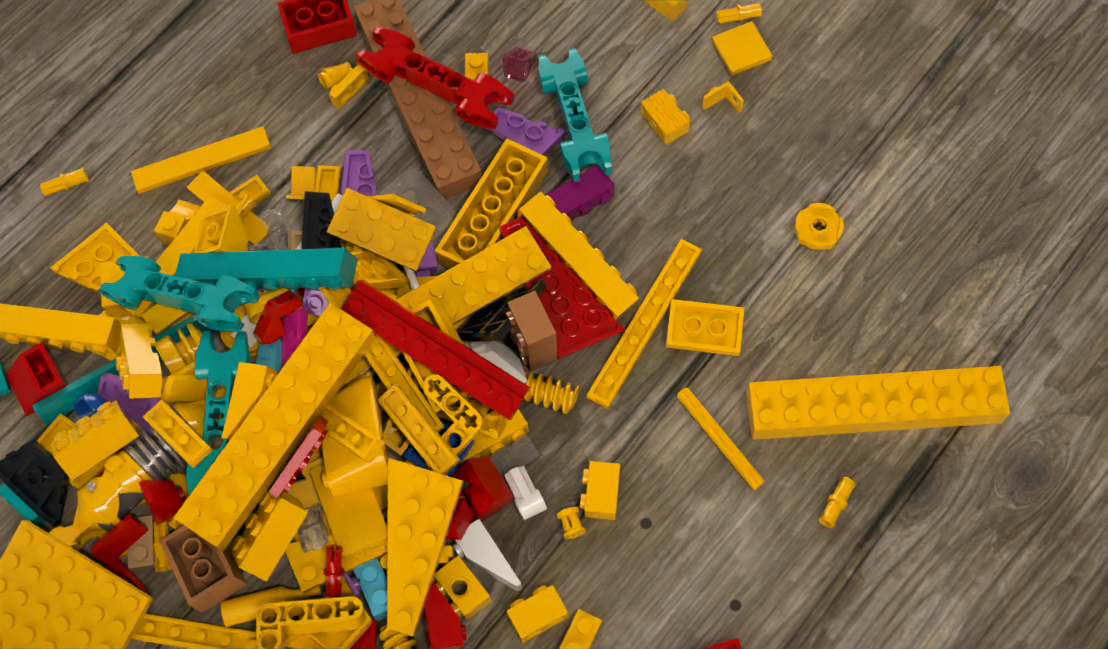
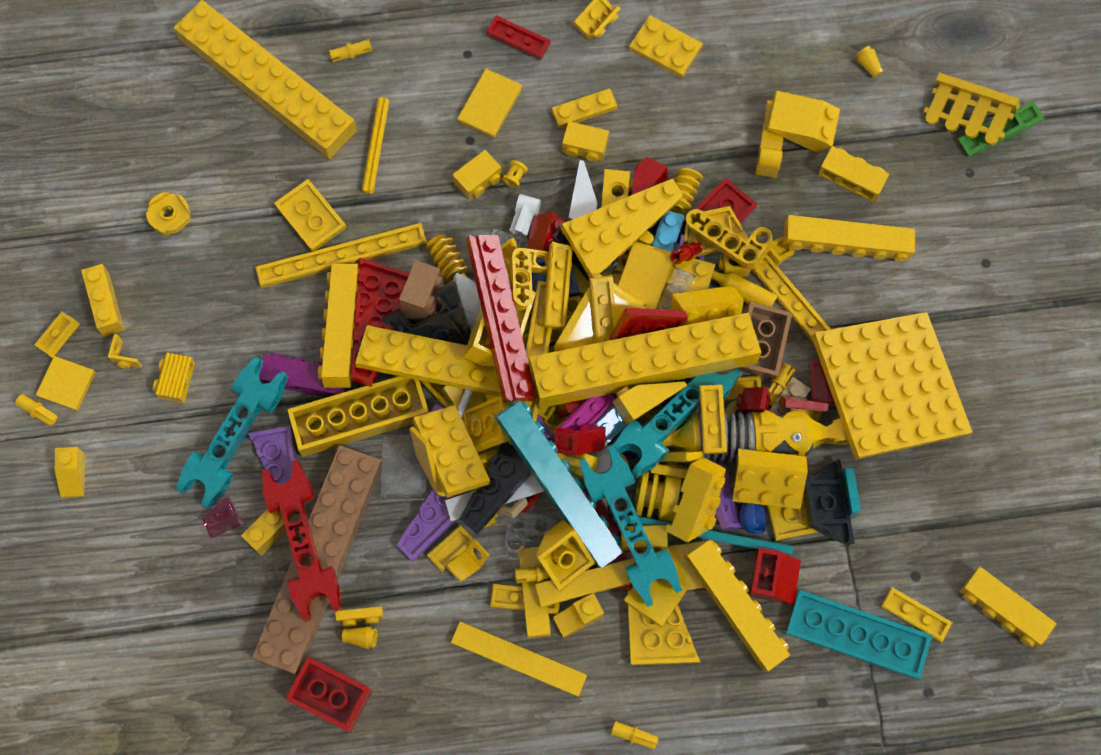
camera: 140 degrees left, 5 degrees up
none -> yellow plate [34,311,80,358]
none -> yellow brick [81,264,125,337]
none -> yellow tile [457,69,523,139]

